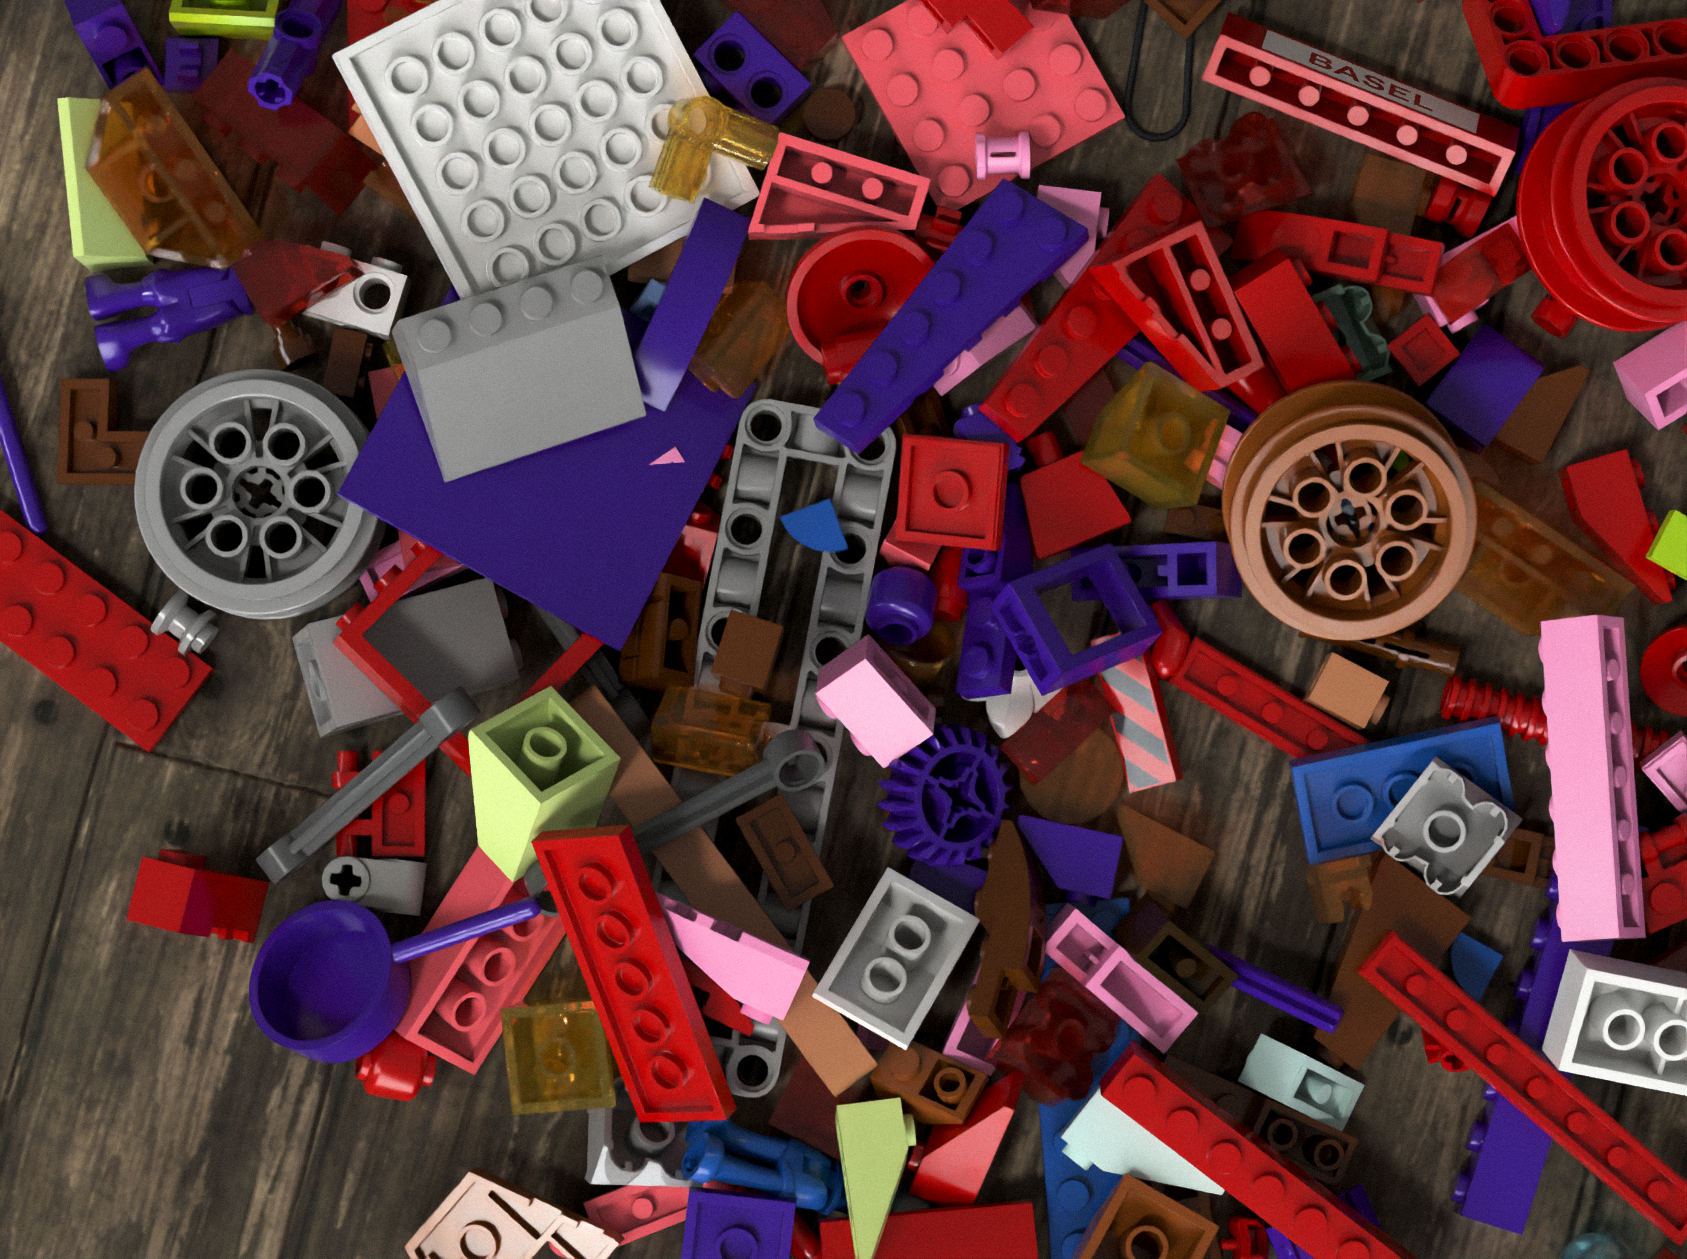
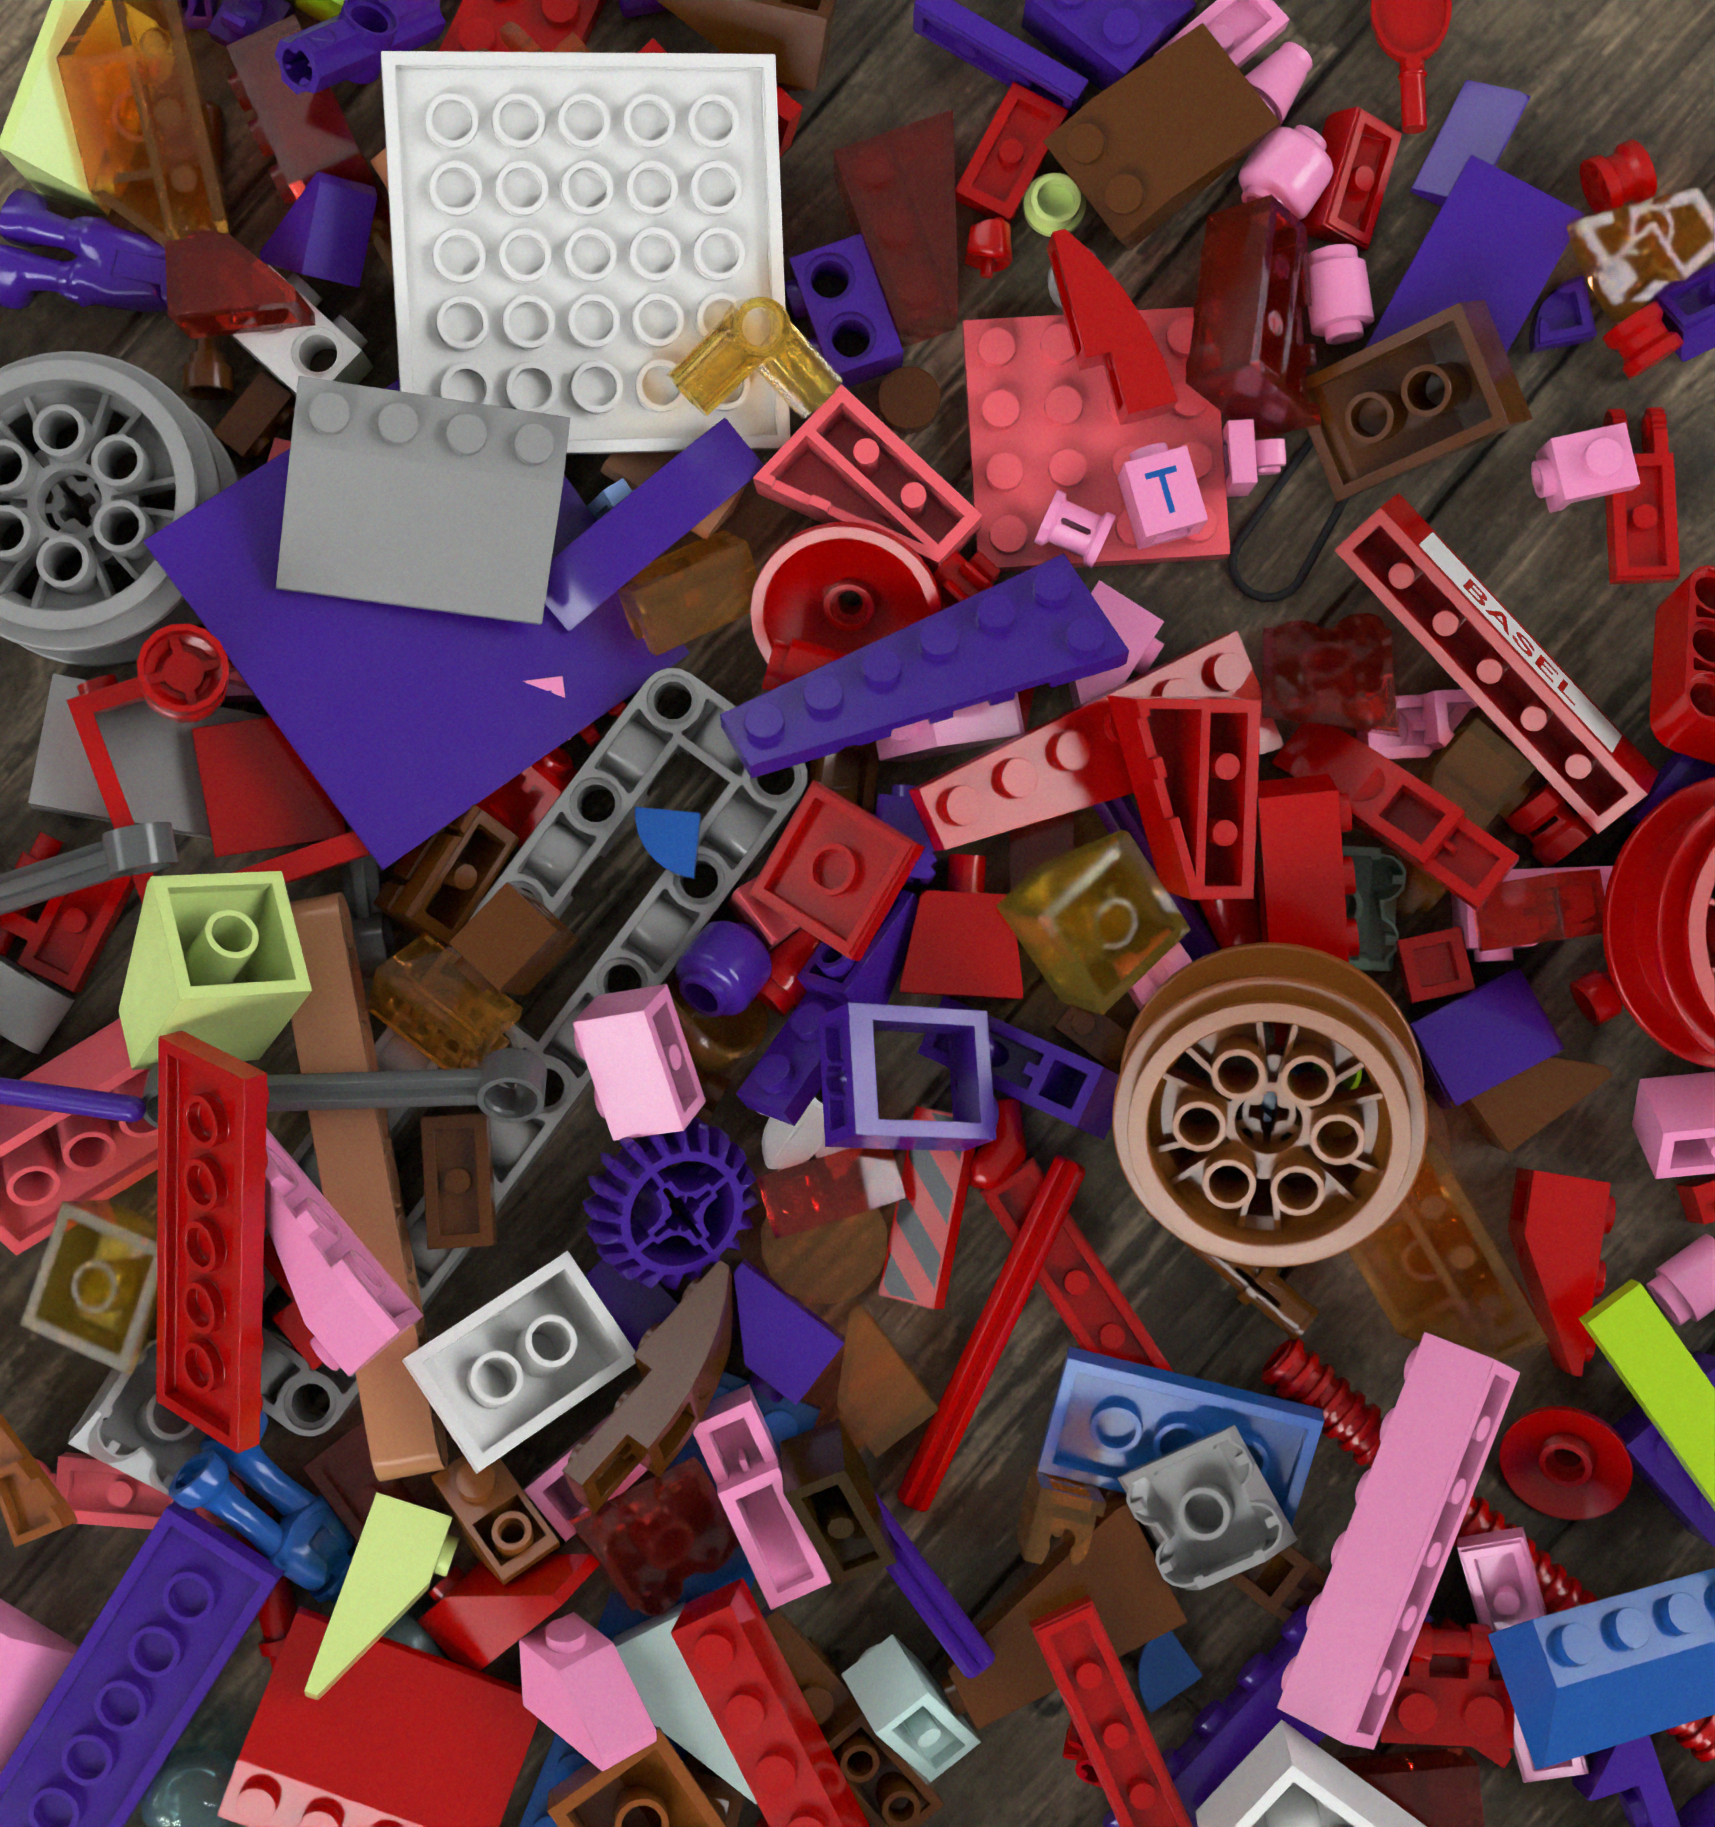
camera: 30 degrees right, 0 degrees up
nougat brick [1303,652,1390,730] -> none
none -> red wheel [137,623,229,723]
none -> red tile [191,717,346,858]
none -> dark purple slope [260,171,377,288]
none -> bright pink slope [519,1612,657,1772]
none -> red axle [897,1155,1086,1512]
none -> bright pink brick [1117,443,1208,550]
none -> bright pink tile [1222,419,1286,497]
none -> bright pink slope [1354,689,1478,761]

